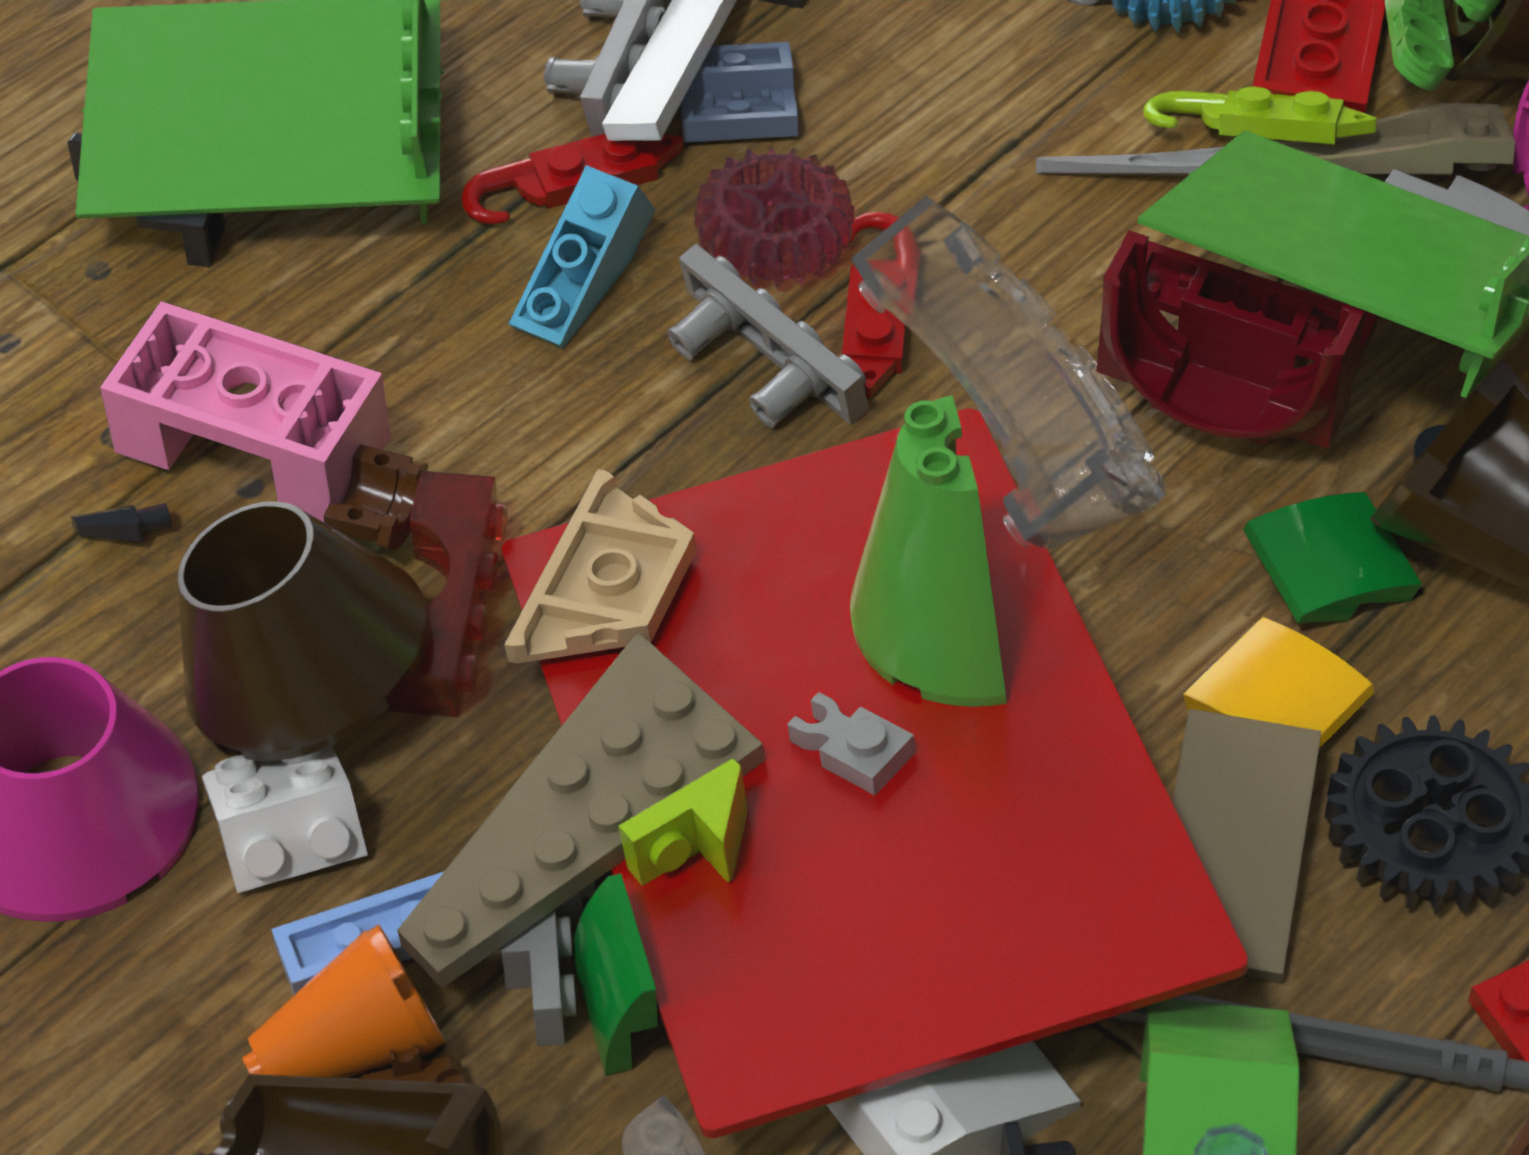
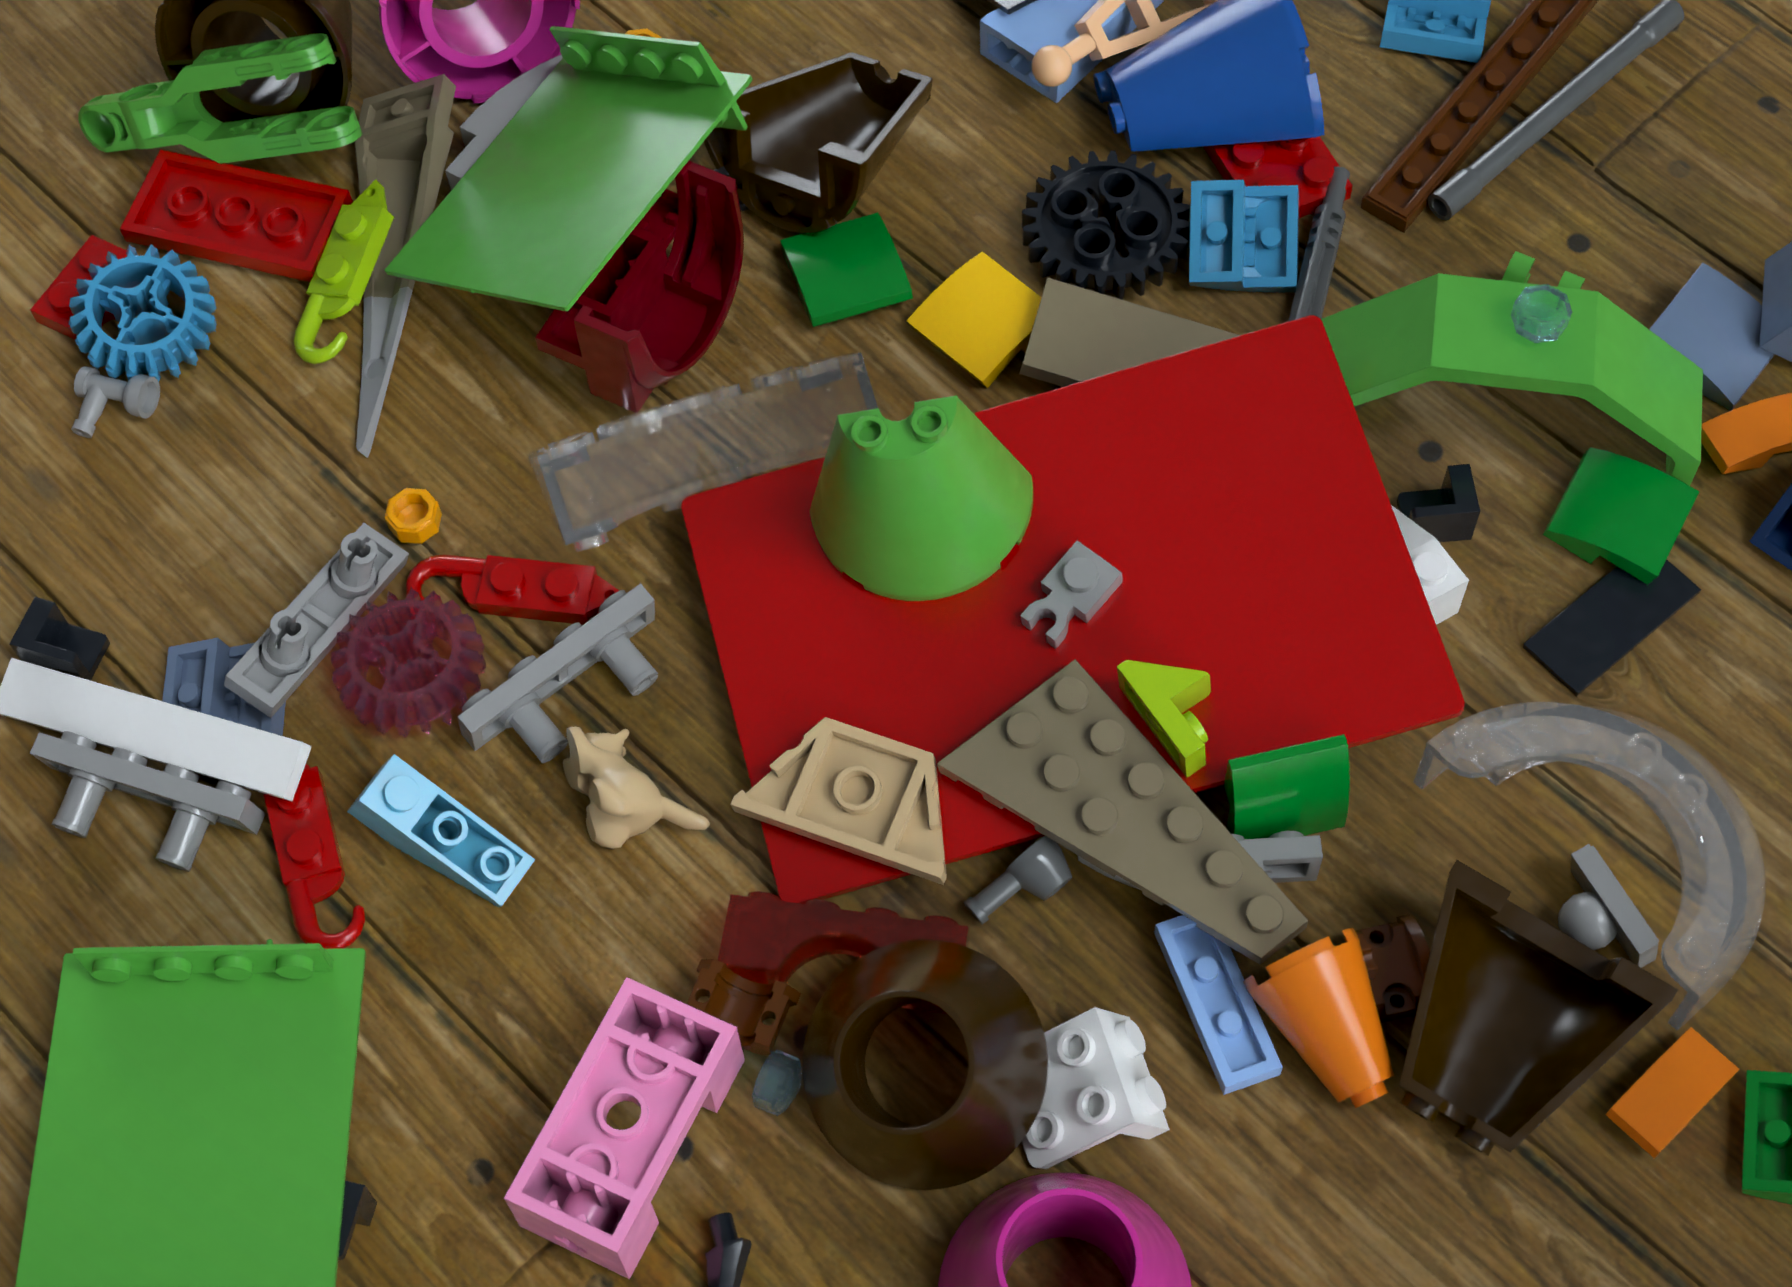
camera: 85 degrees left, 10 degrees up
none -> light grey plate [224,523,409,718]
none -> light orange tile [385,488,442,544]
none -> tan animal [563,727,710,849]
none -> dark grey bar [963,836,1072,925]
none -> dark azure slope [1189,180,1299,293]

